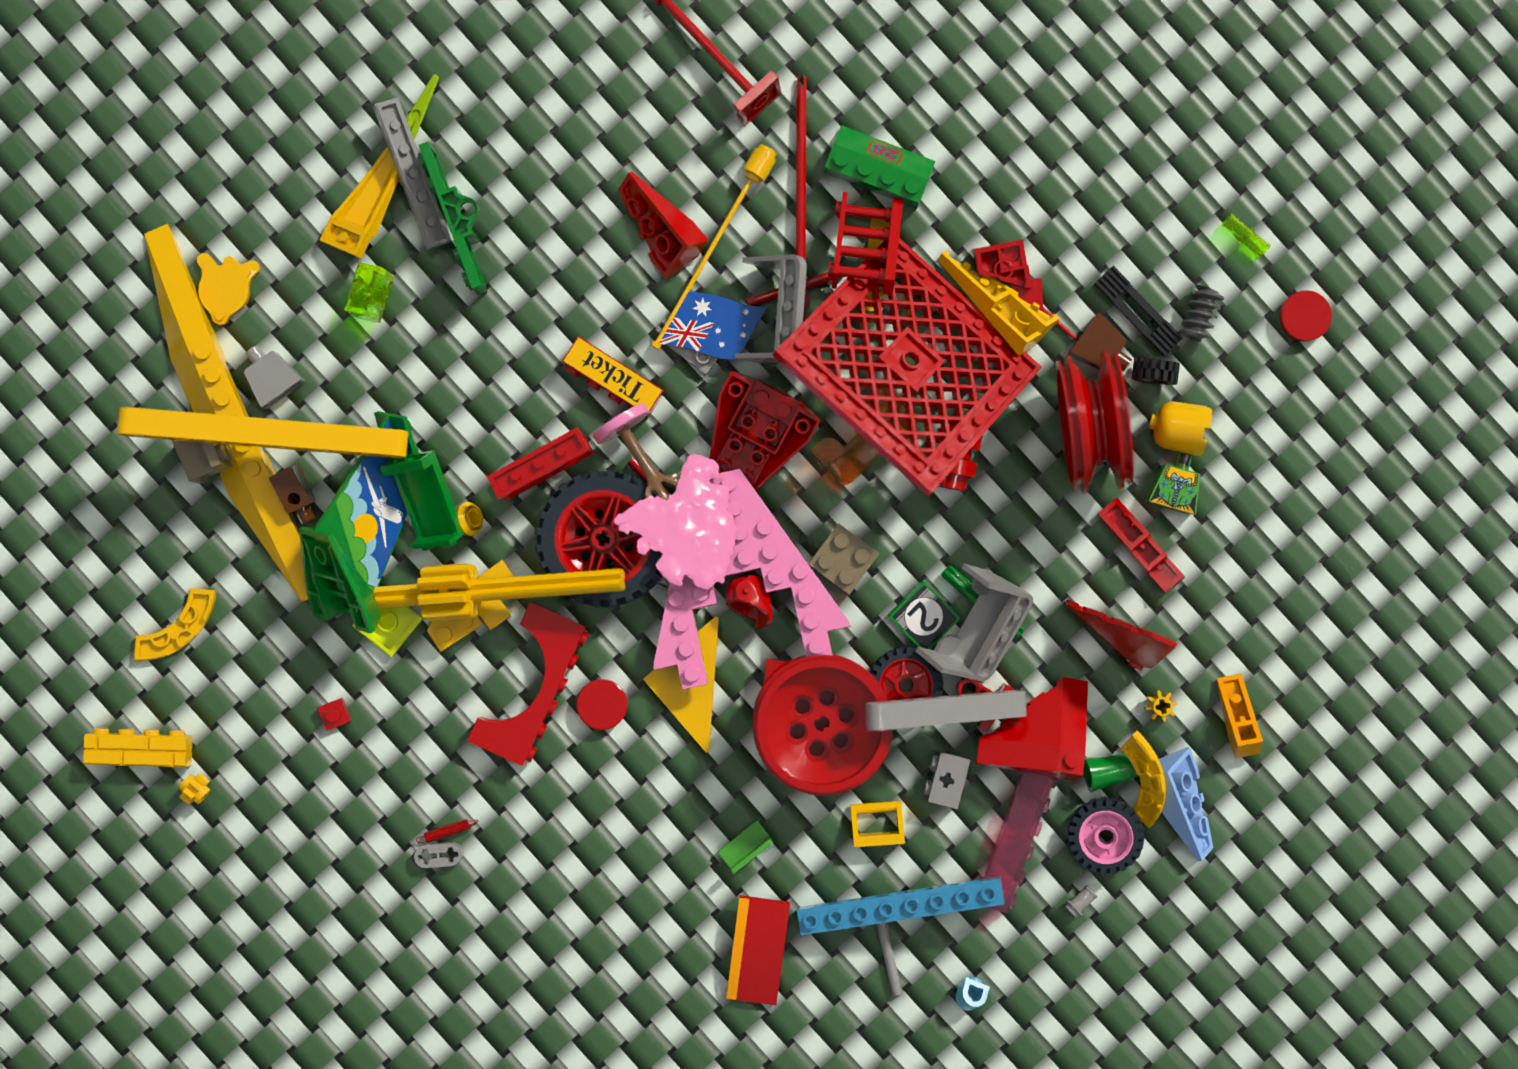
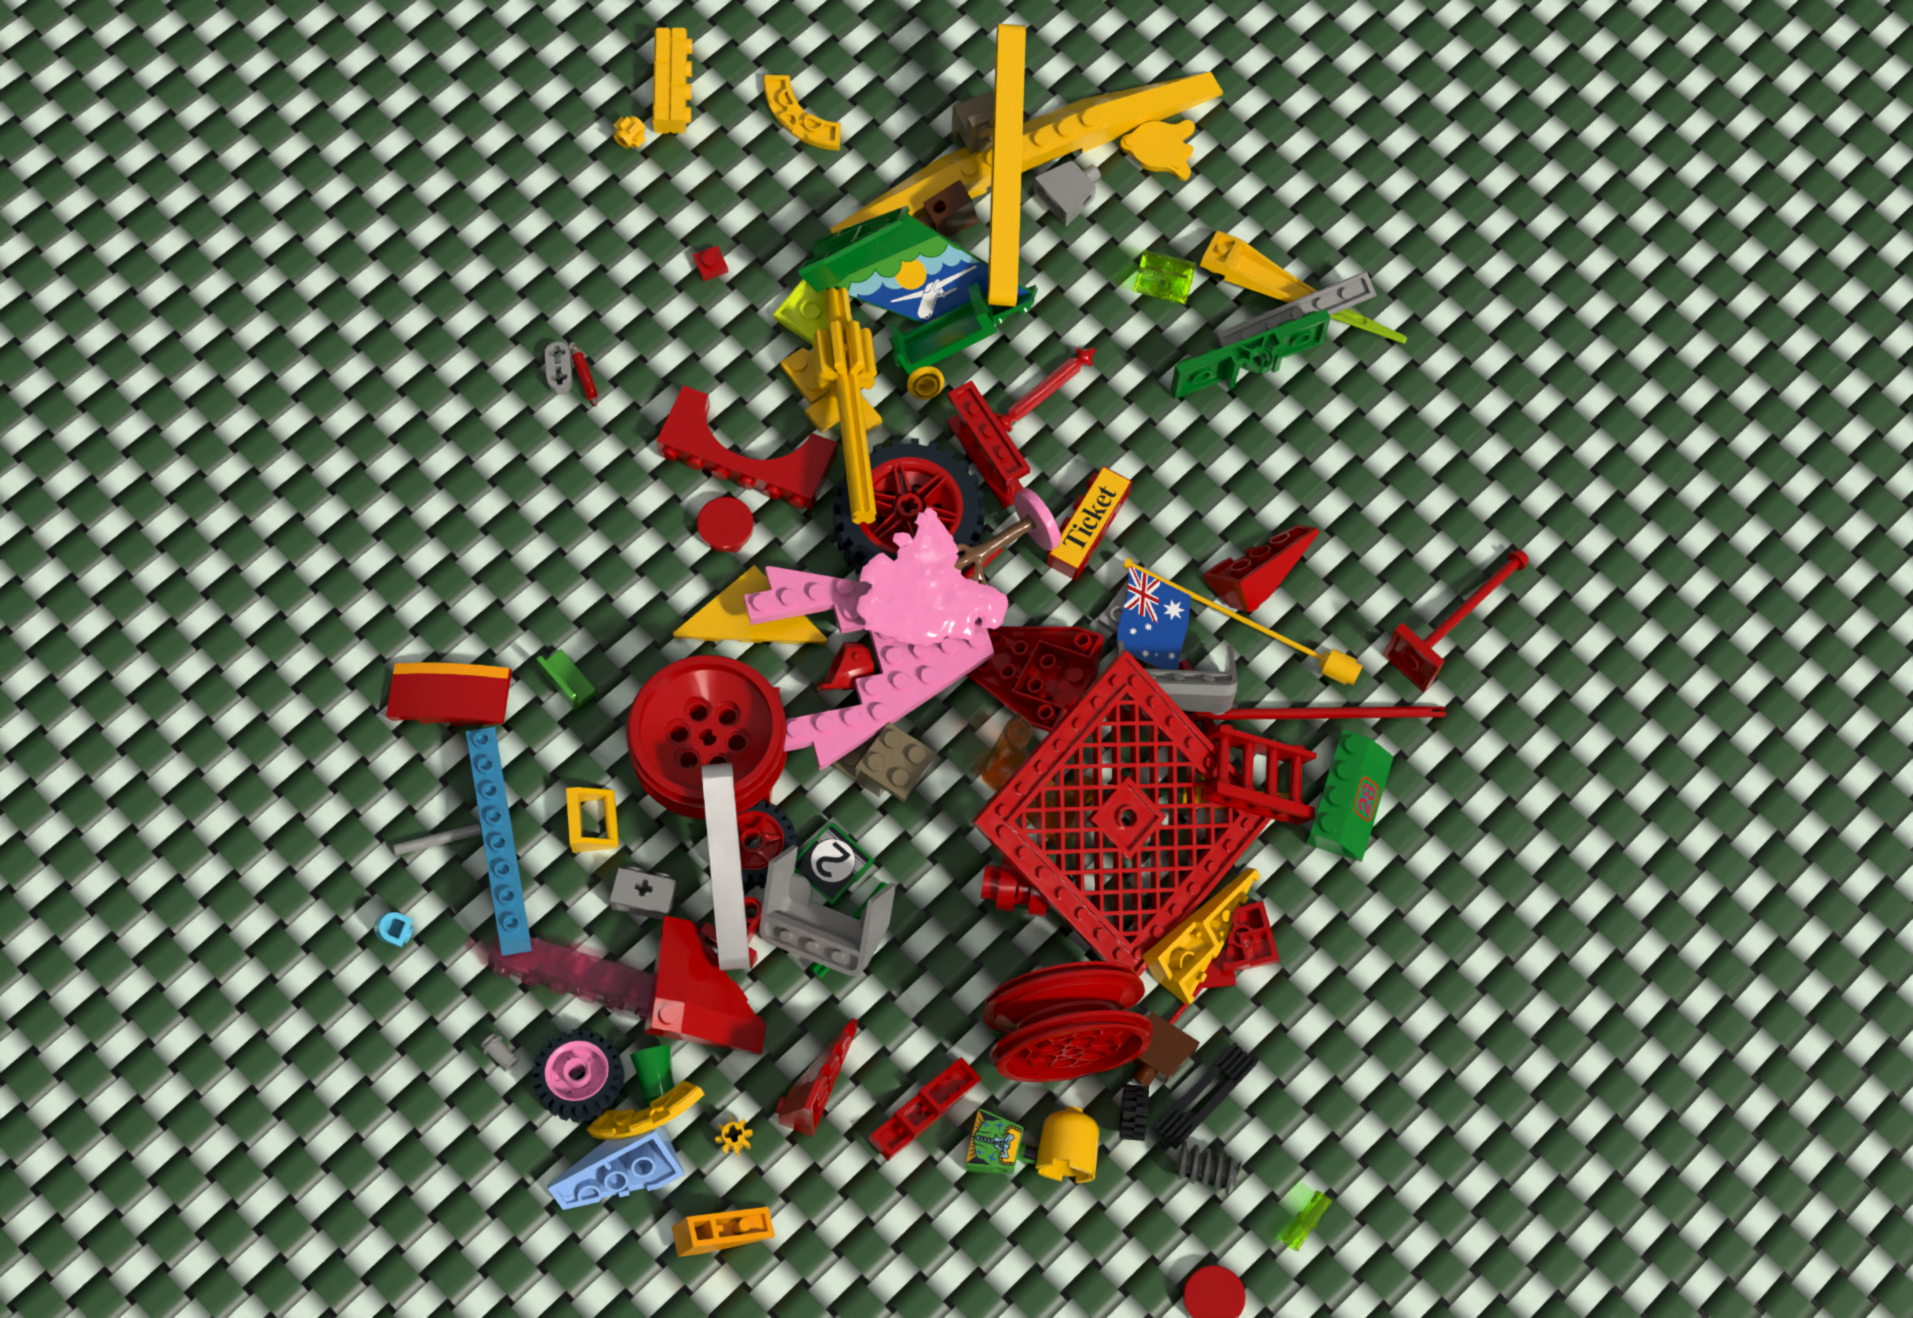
camera: 80 degrees right, 20 degrees down
none -> red wheel [995,347,1096,433]

